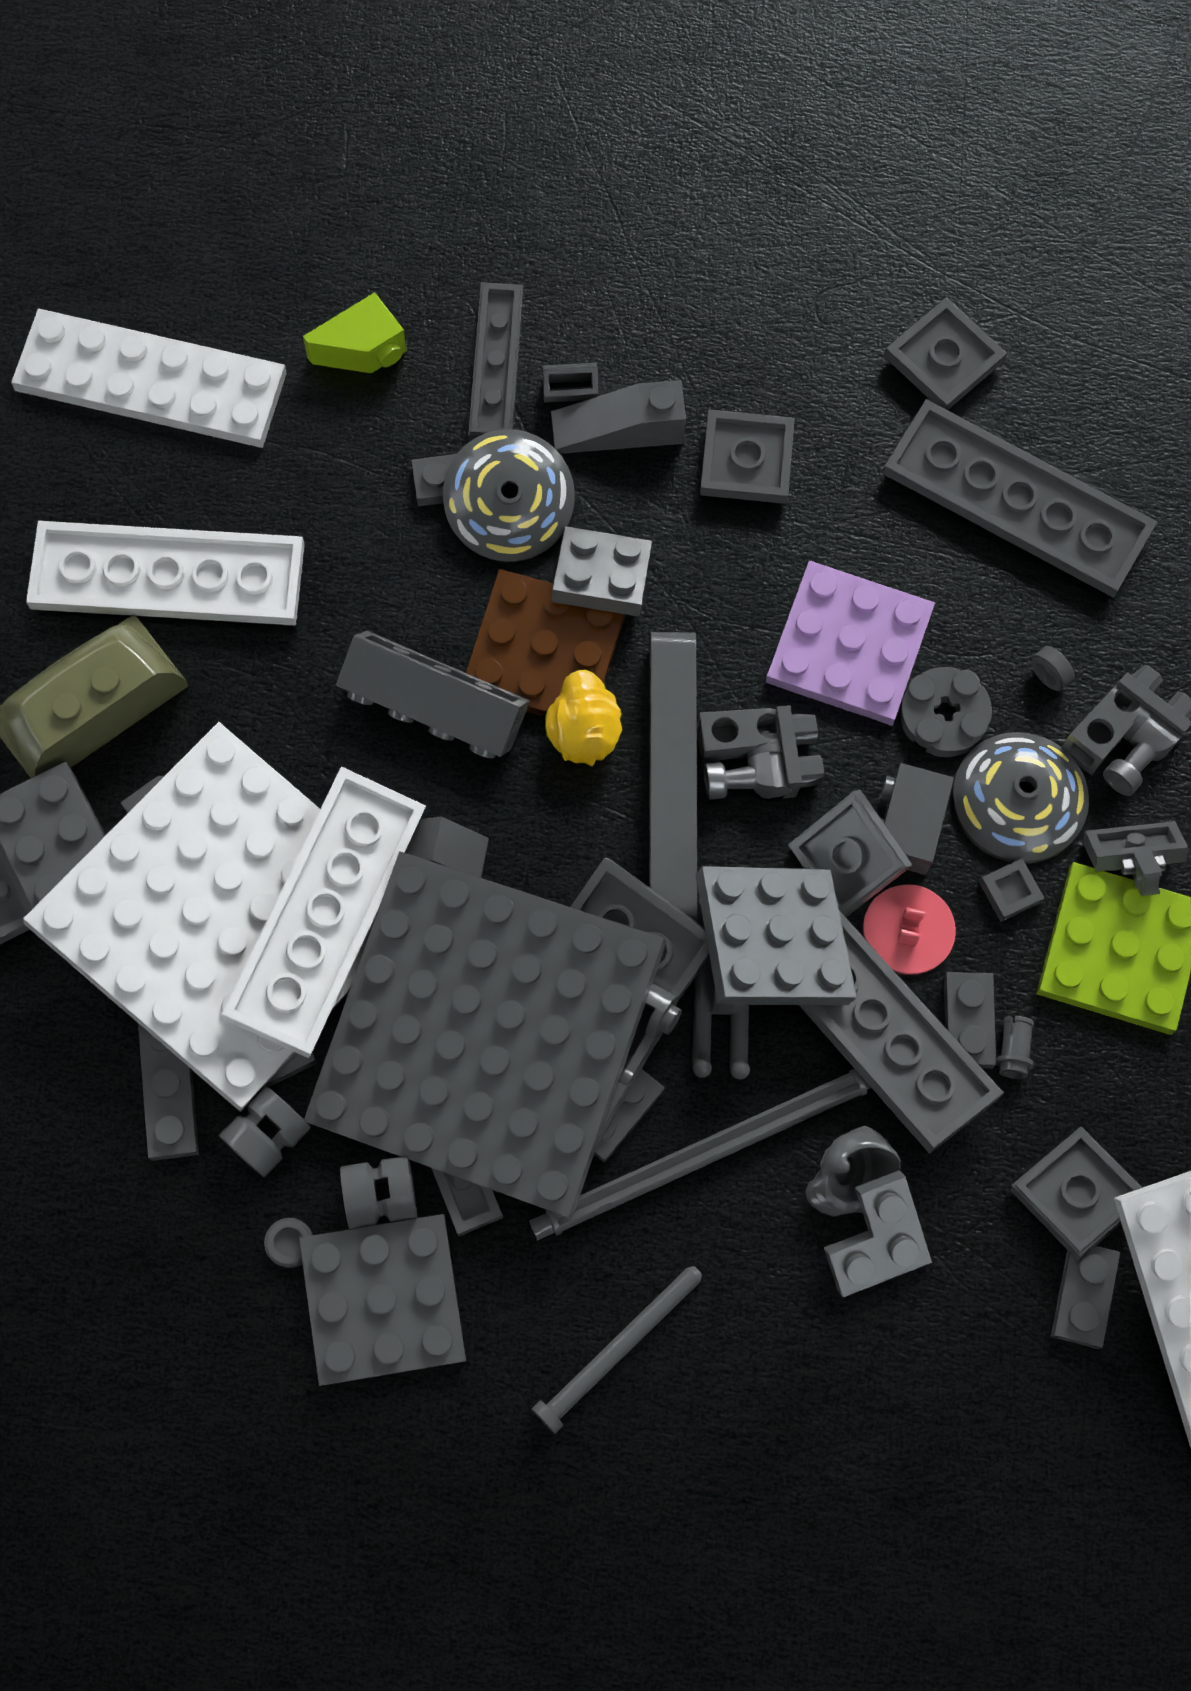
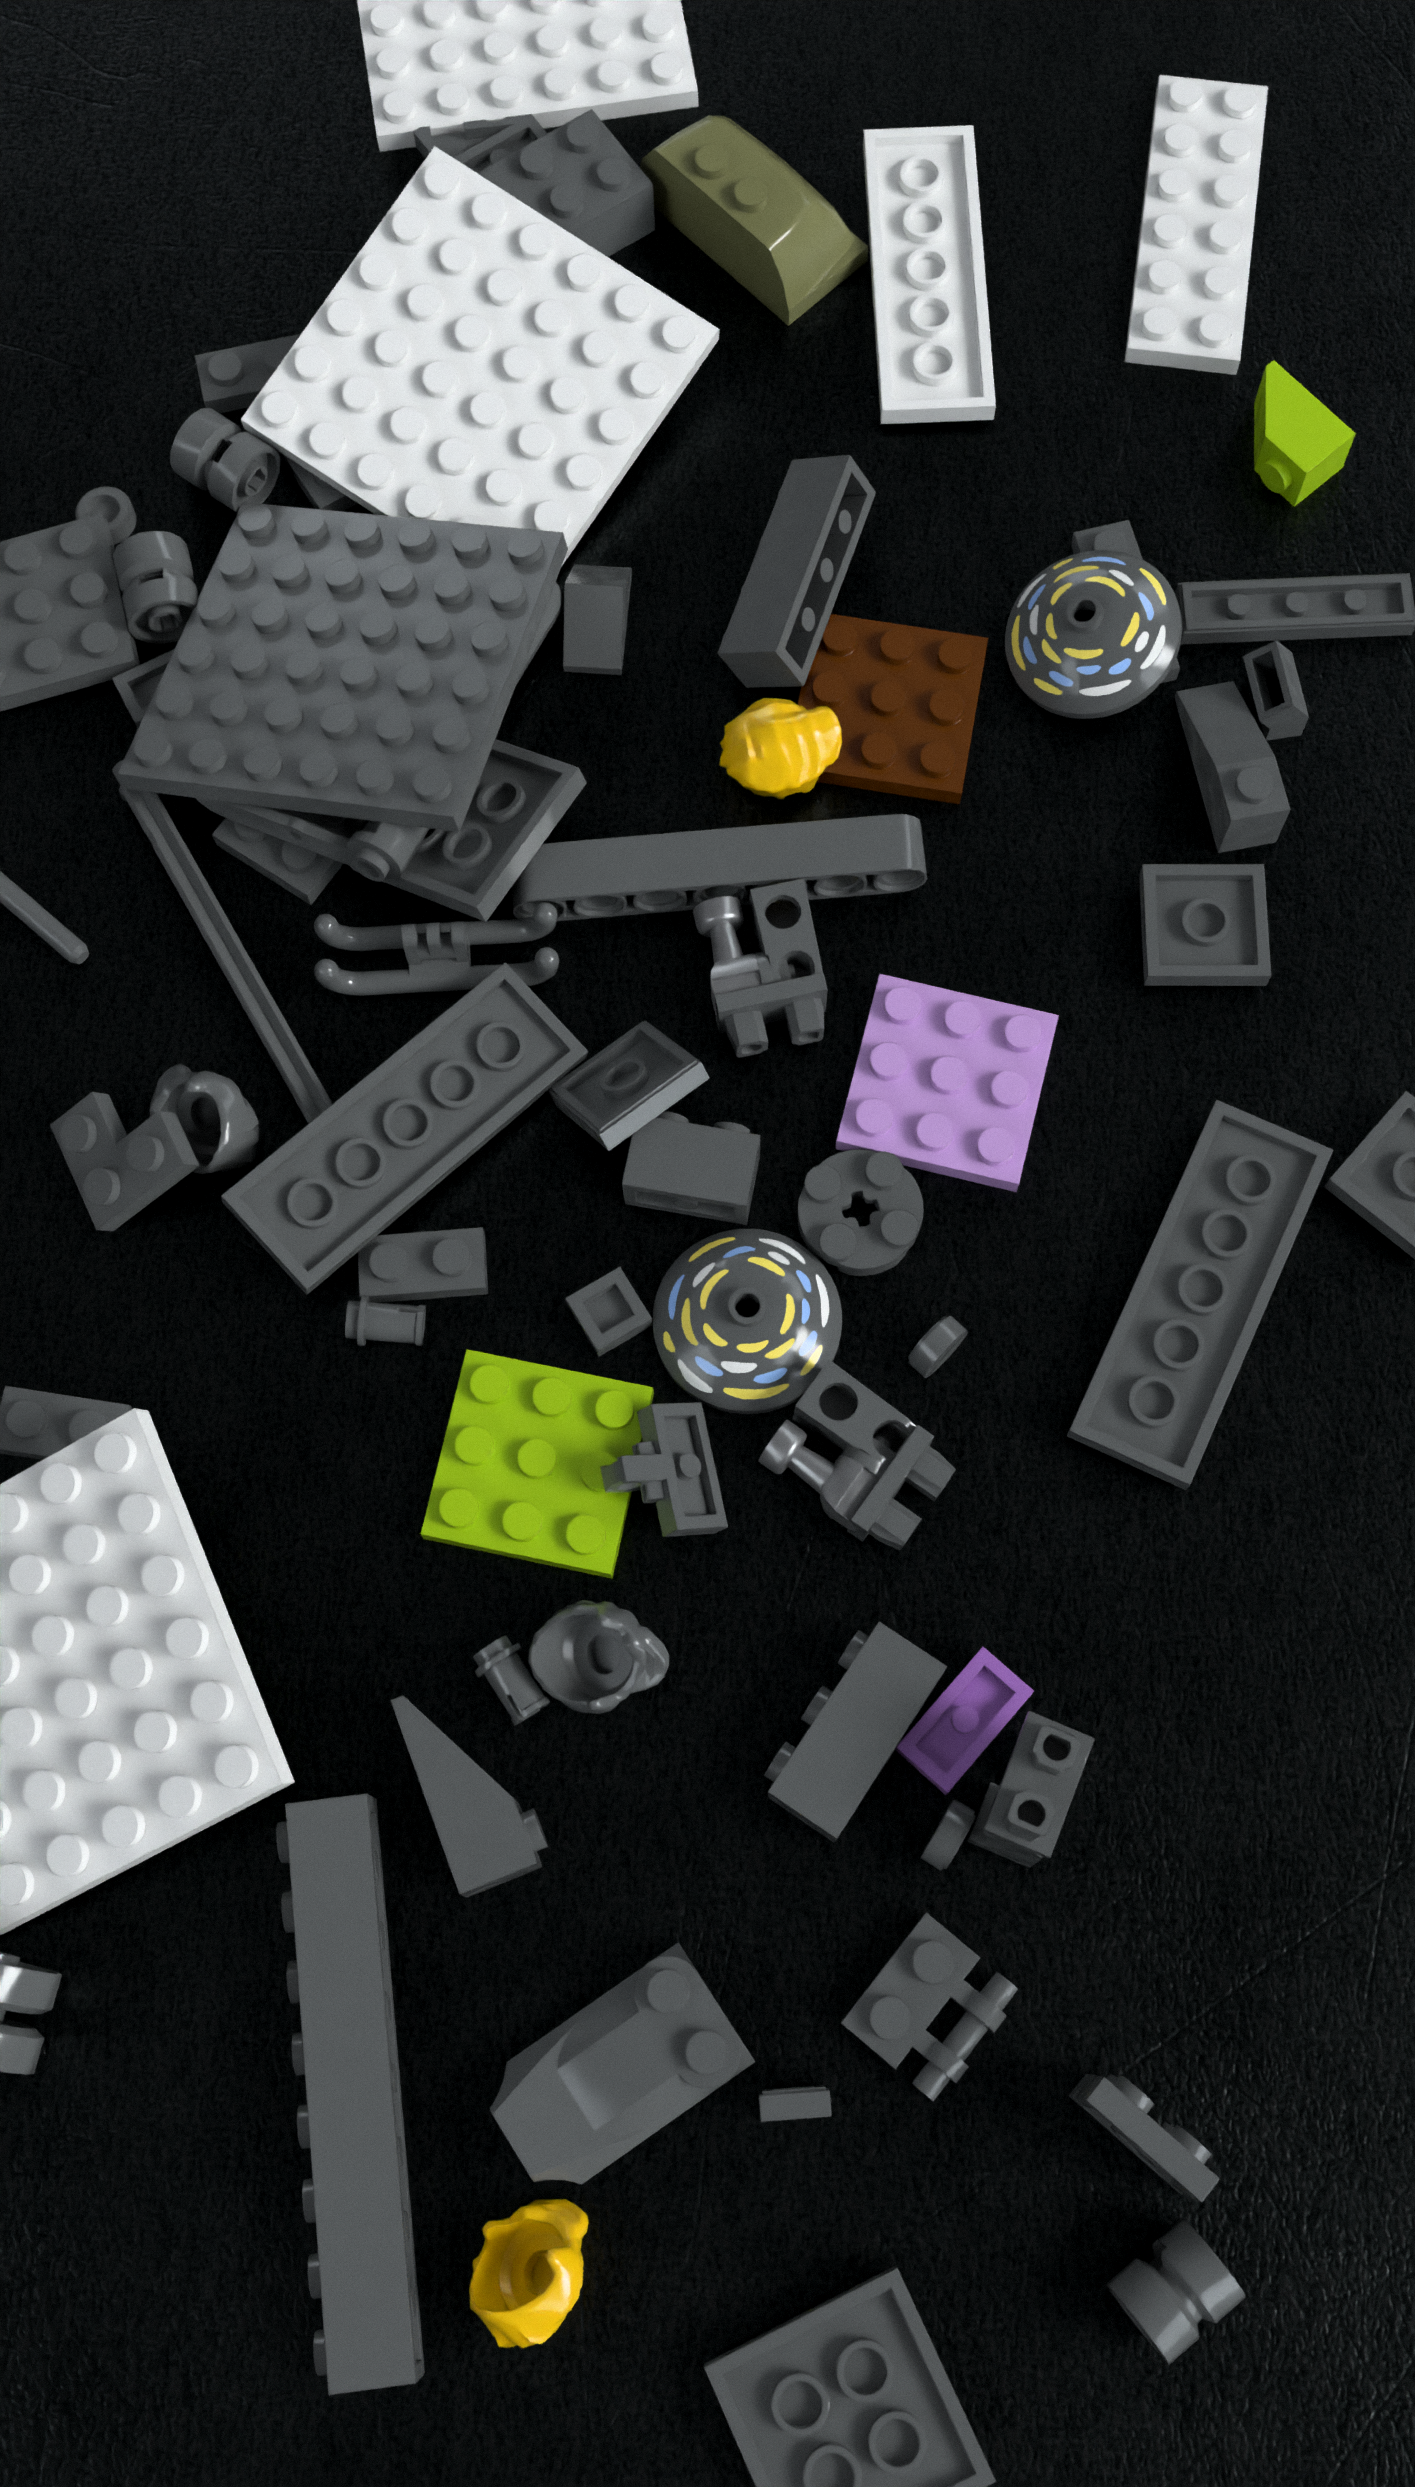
camera: 90 degrees right, 0 degrees up
white plate [220,767,426,1058] -> none
plate [551,526,652,617] -> none
plate [696,866,857,1005] -> none
coral piece [863,885,956,975] -> none
dark grey tile [1010,1127,1142,1261] -> none

